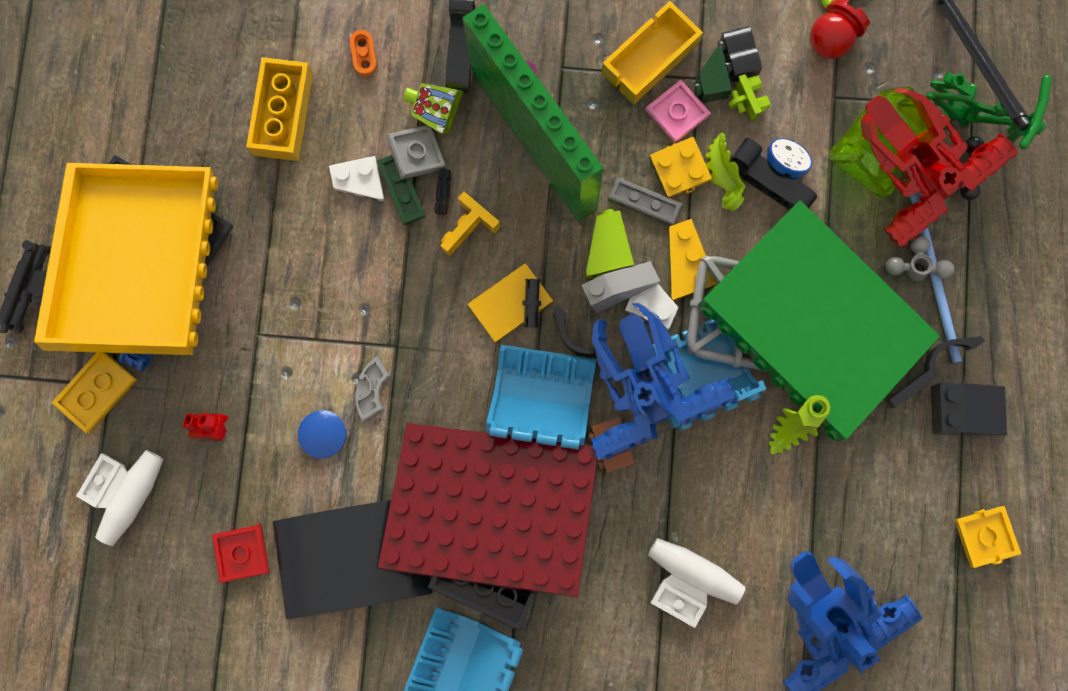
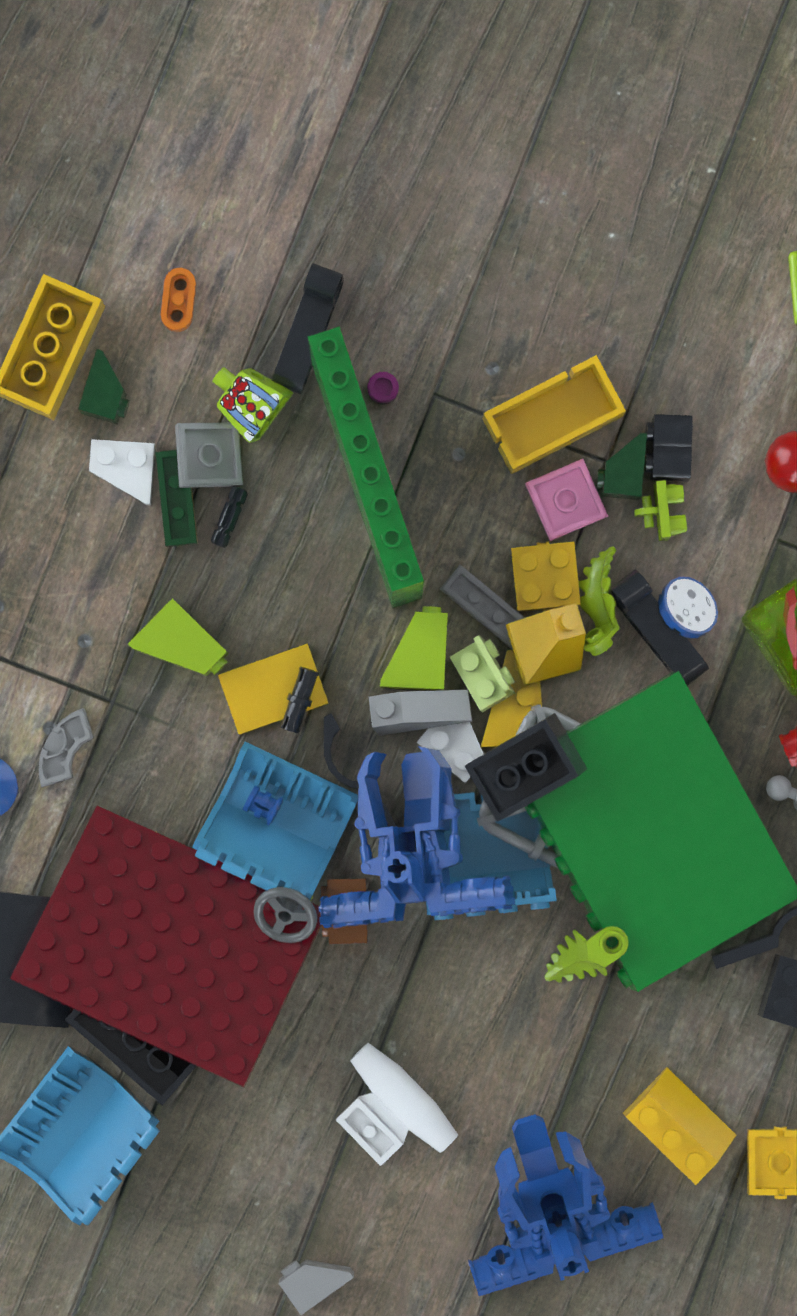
camera: 10 degrees right, 5 degrees up
yellow bracket [440,192,501,257] -> none
none -> dark green slope [78,349,130,425]
none -> lime slope [128,598,229,676]
none -> blue bush [242,785,284,826]
none -> dark grey piece [253,887,317,943]
none -> yellowish green bracket [450,635,515,712]
none -> black slope [465,713,588,822]
none -> yellow slope [506,603,586,685]
none -> yellow slope [623,1067,736,1185]

